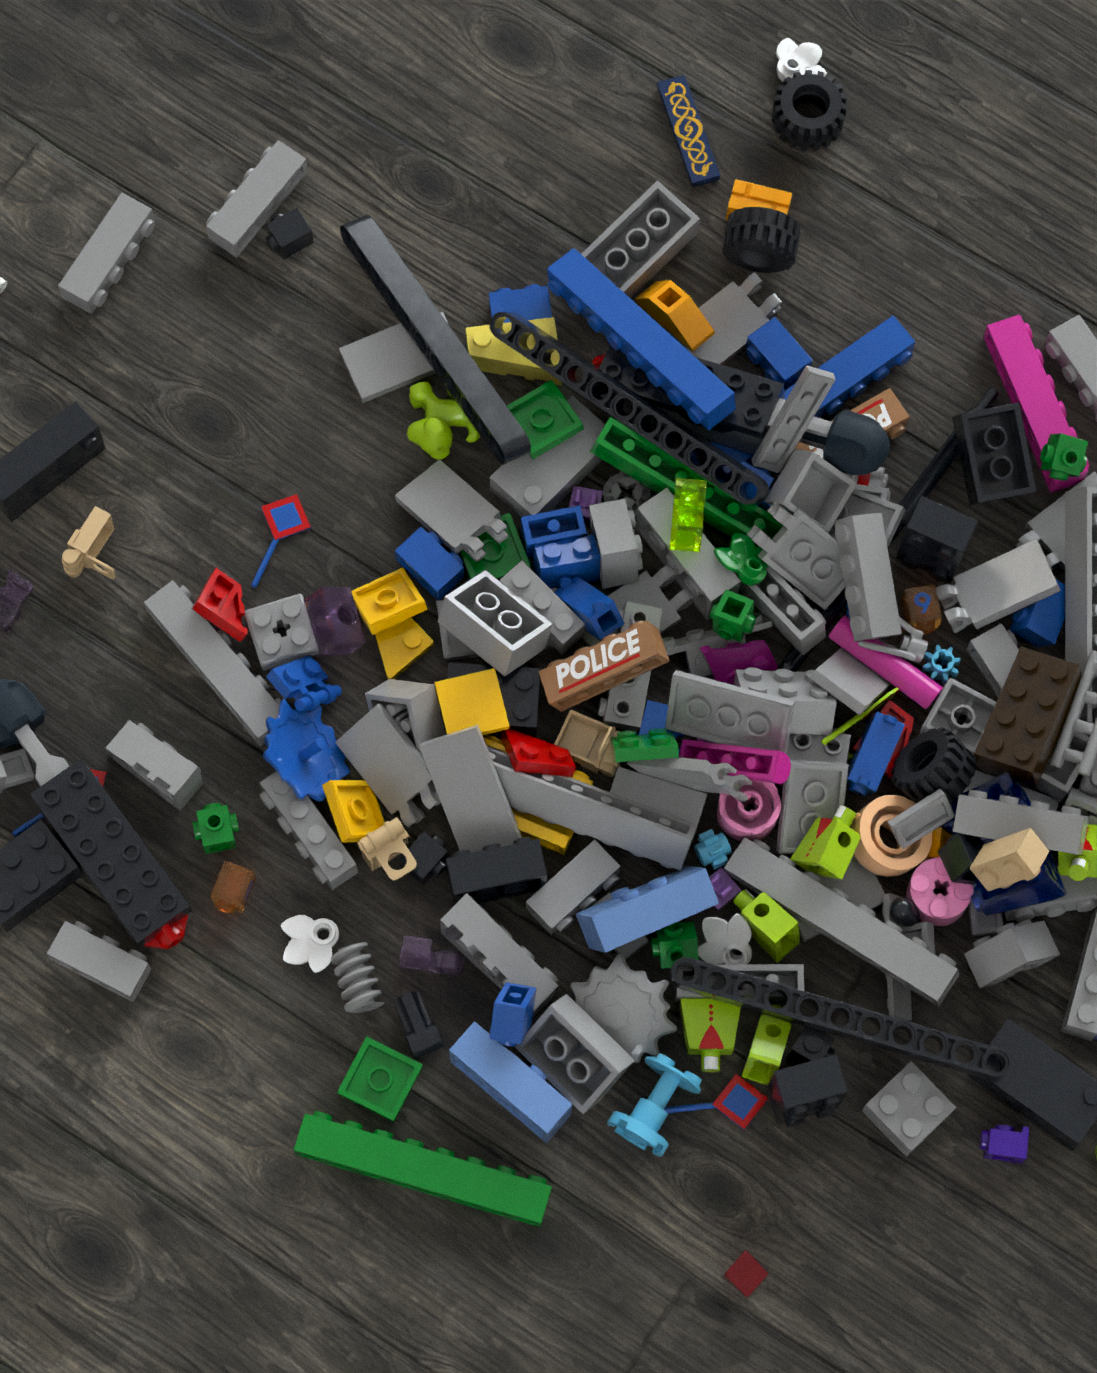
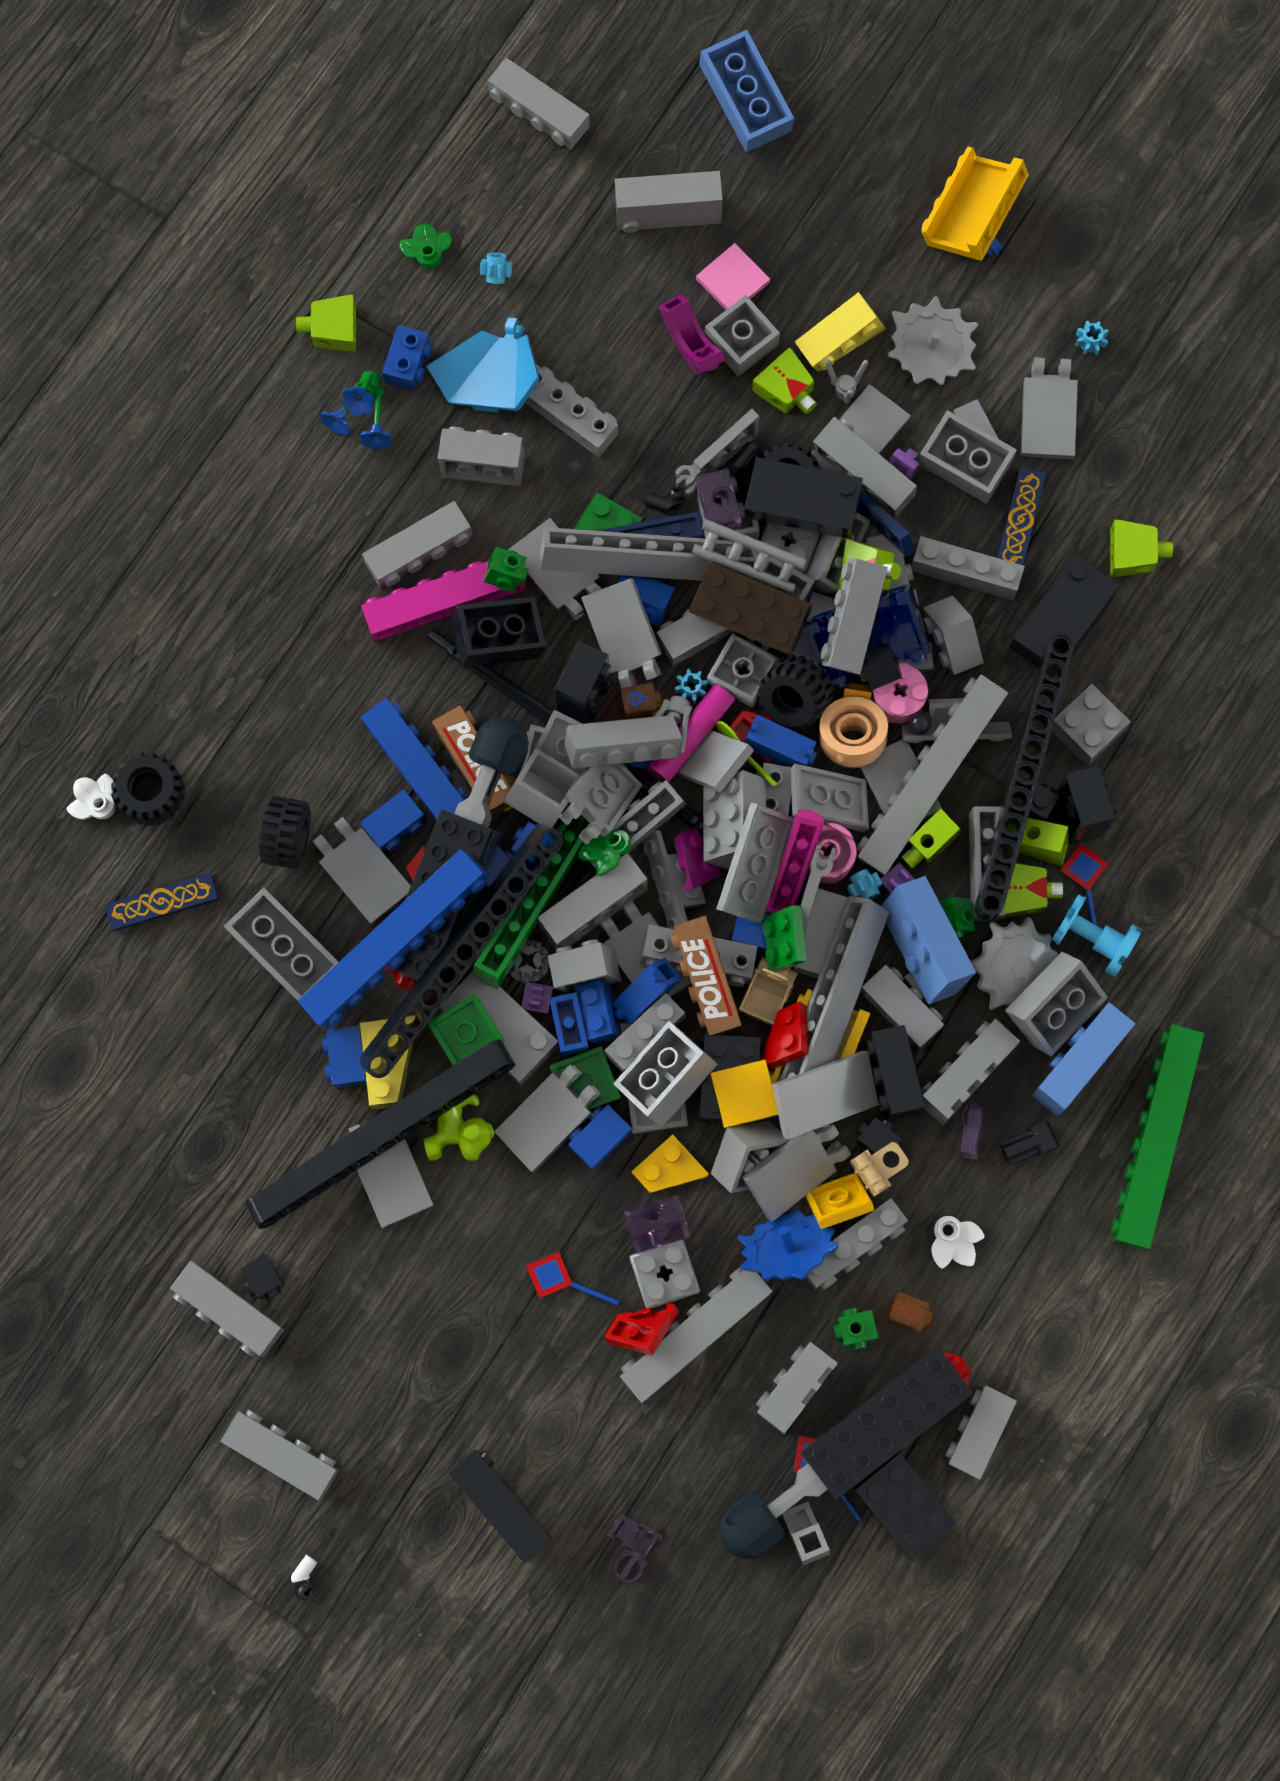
camera: 85 degrees left, 5 degrees up
tan piece [62,506,116,580] -> none
blue plate [266,655,342,711] -> none
light grey piece [331,942,384,1013] -> none
green plate [337,1036,423,1123] -> none
yellow tile [348,568,428,635] -> none
blue brick [489,982,537,1046] -> none
light orange slope [634,280,715,352] -> none
clear neon green brick [669,478,707,552] -> none
white plate [698,913,752,965] -> none
green brick [710,589,757,642] -> none
dark red slope [723,1250,768,1298] -> none
light orange brick [726,179,792,221] -> none
light grey tile [751,365,836,473] -> none
lime torso [791,805,860,879] -> none
light grey tile [888,789,955,849] -> none
tan brick [970,828,1050,891] -> none
dark purple brick [979,1125,1029,1164] -> none

